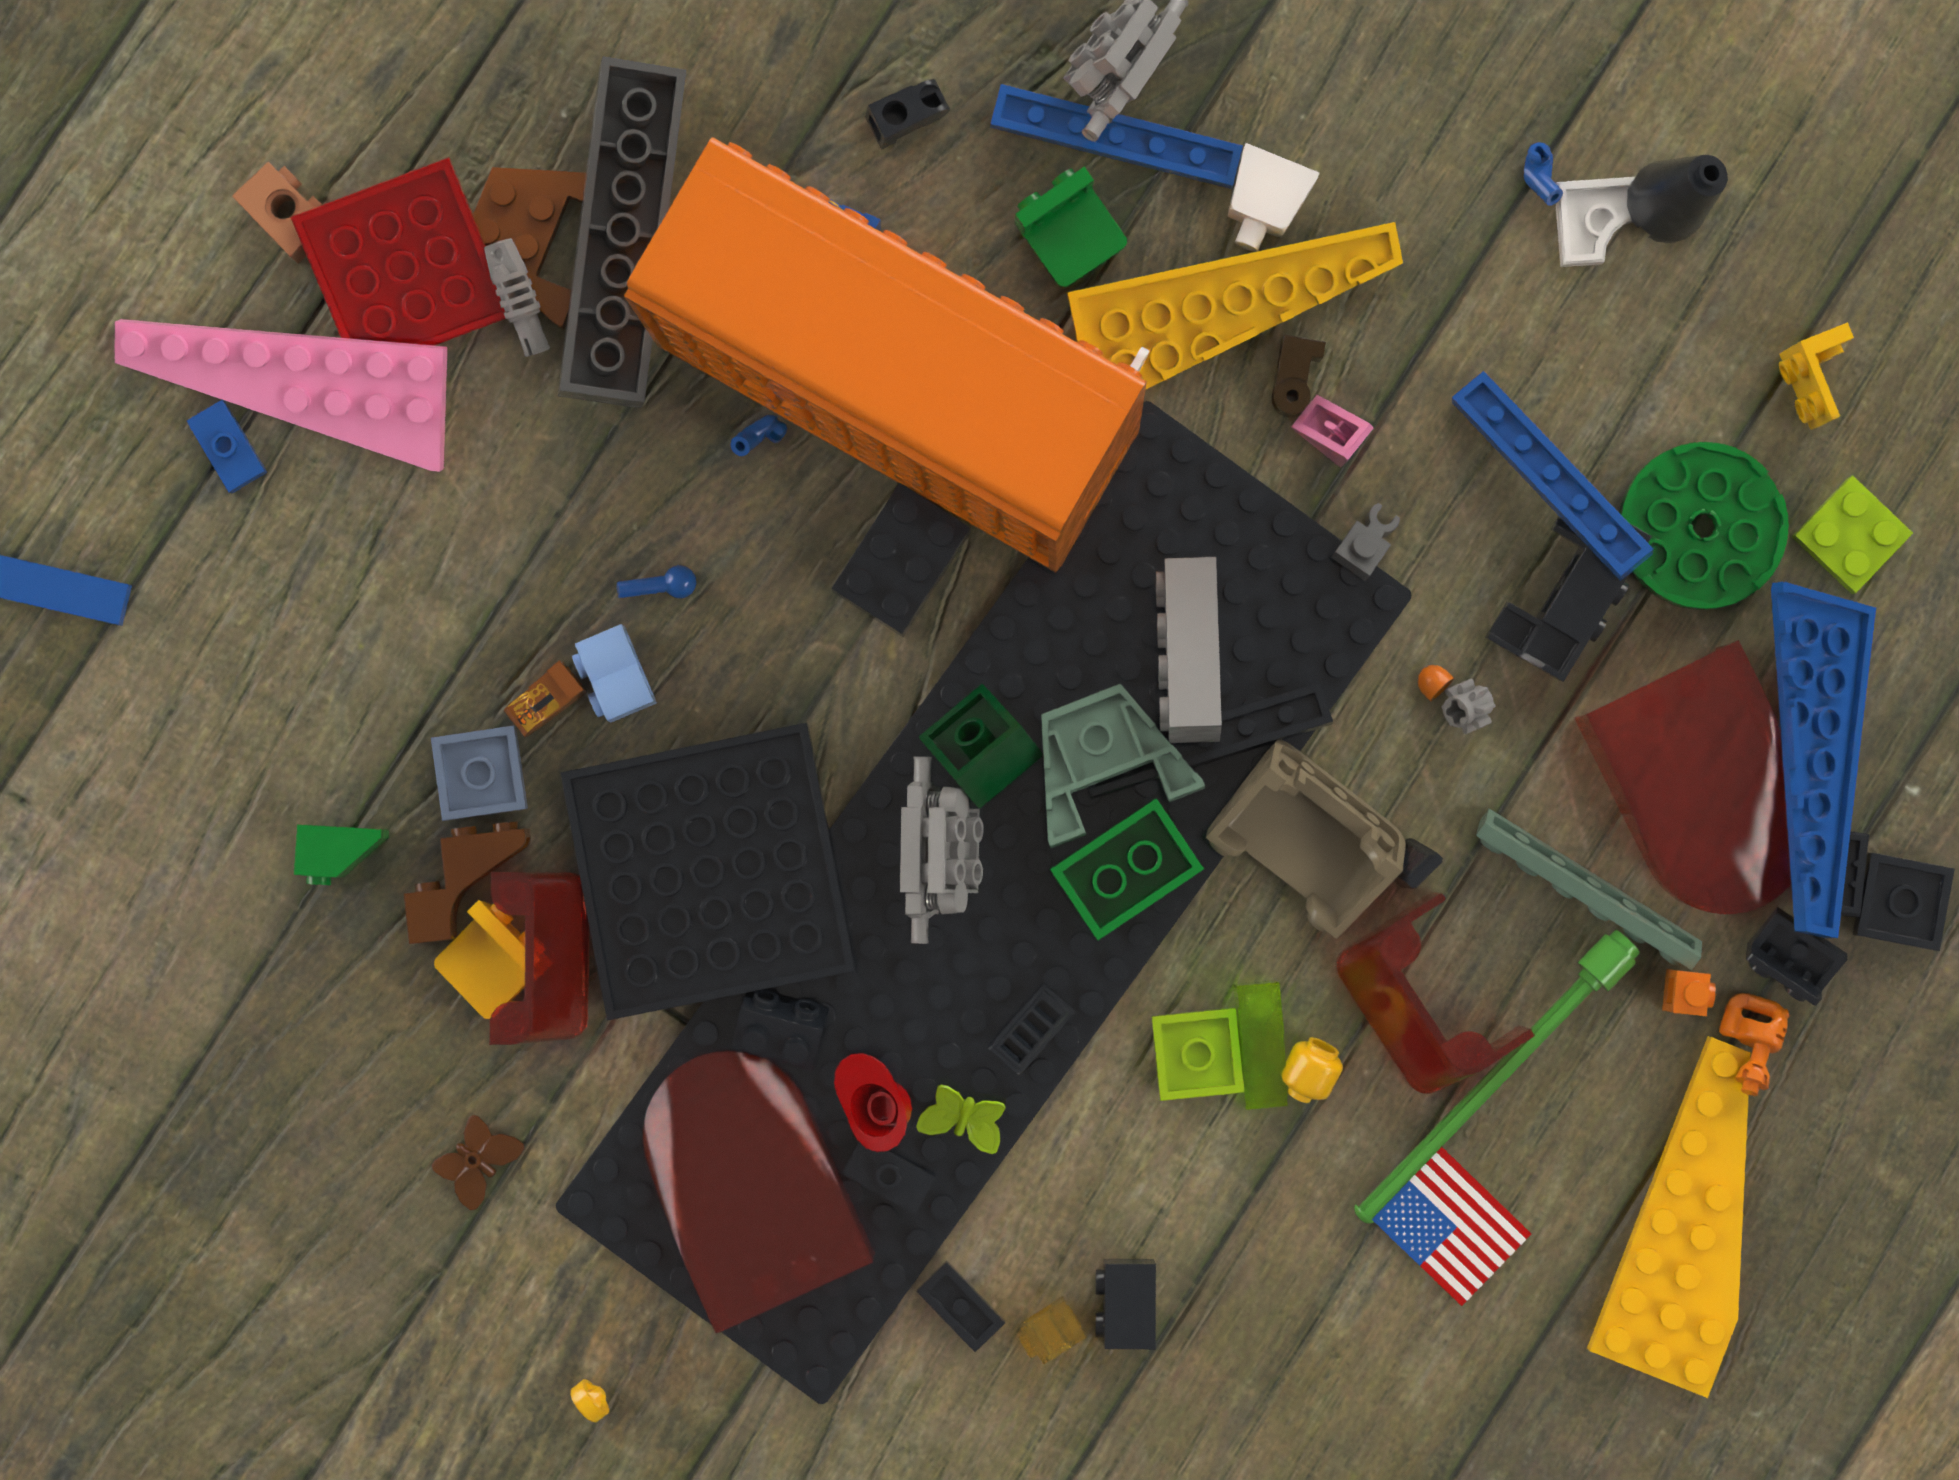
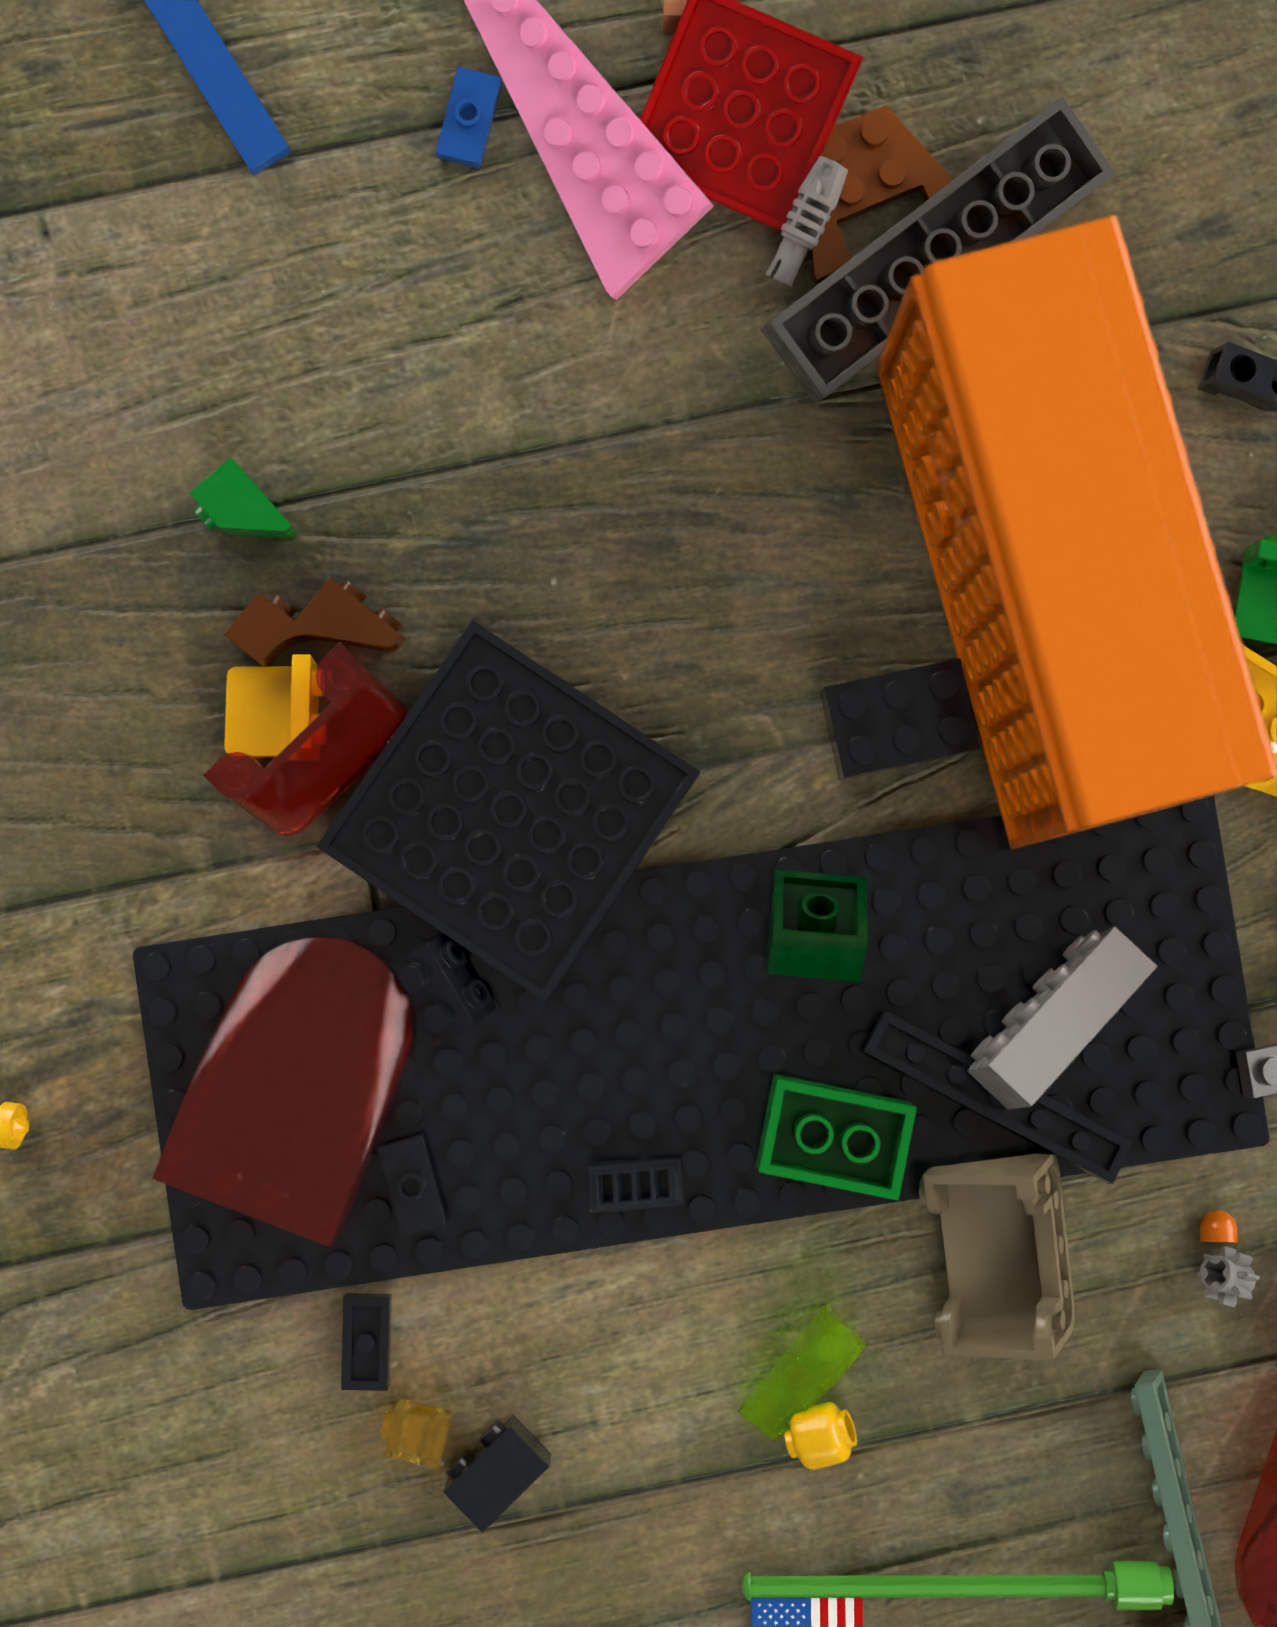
camera: 50 degrees right, 0 degrees up
sand blue plate [431,726,528,821] -> none
reddish brown piece [432,1115,525,1210] -> none
dark orange leg [504,660,588,737] -> none
light blue brick [572,624,657,723] -> none
blue bar [617,565,696,599] -> none
blue arm [730,415,788,456] -> none
red piece [834,1053,912,1152] -> none
light grey piece [900,757,983,944] -> none
lime piece [916,1085,1006,1154] -> none
sand green wing [1041,684,1205,848] -> none
lime plate [1151,1008,1244,1101] -> none
clear red windscreen [1335,892,1535,1094] -> none
black slope [1394,838,1443,889] -> none

